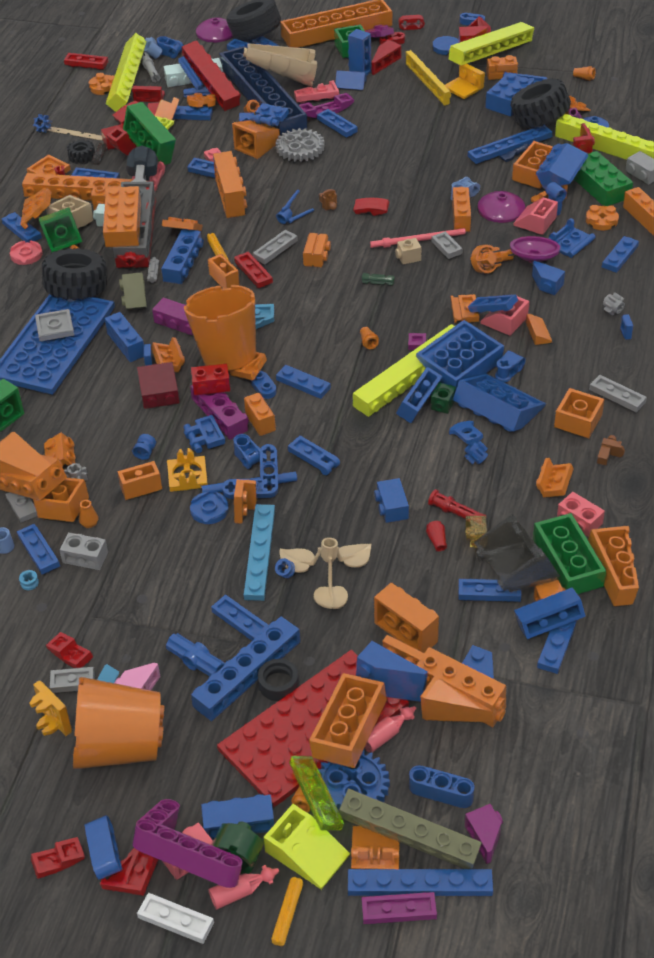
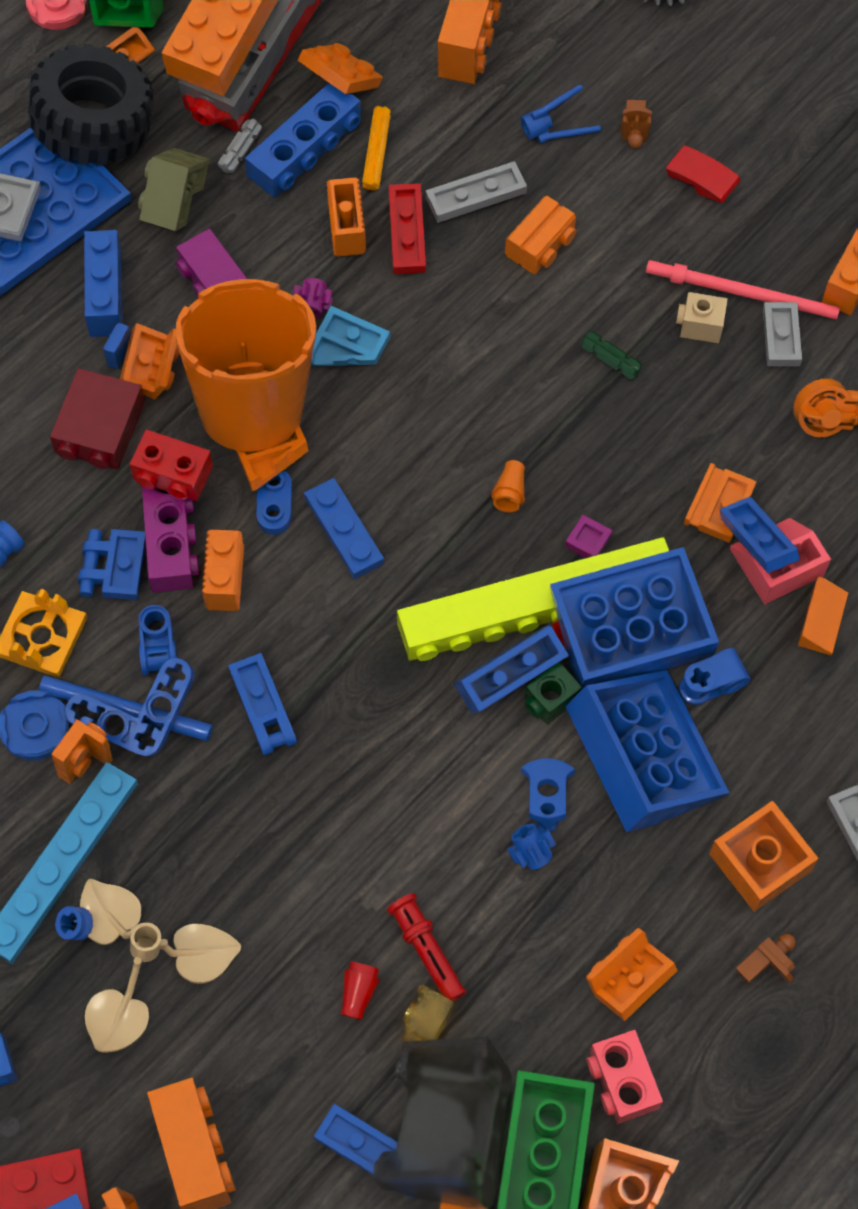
camera: 25 degrees right, 20 degrees up
blue brick [374,478,409,523] -> none

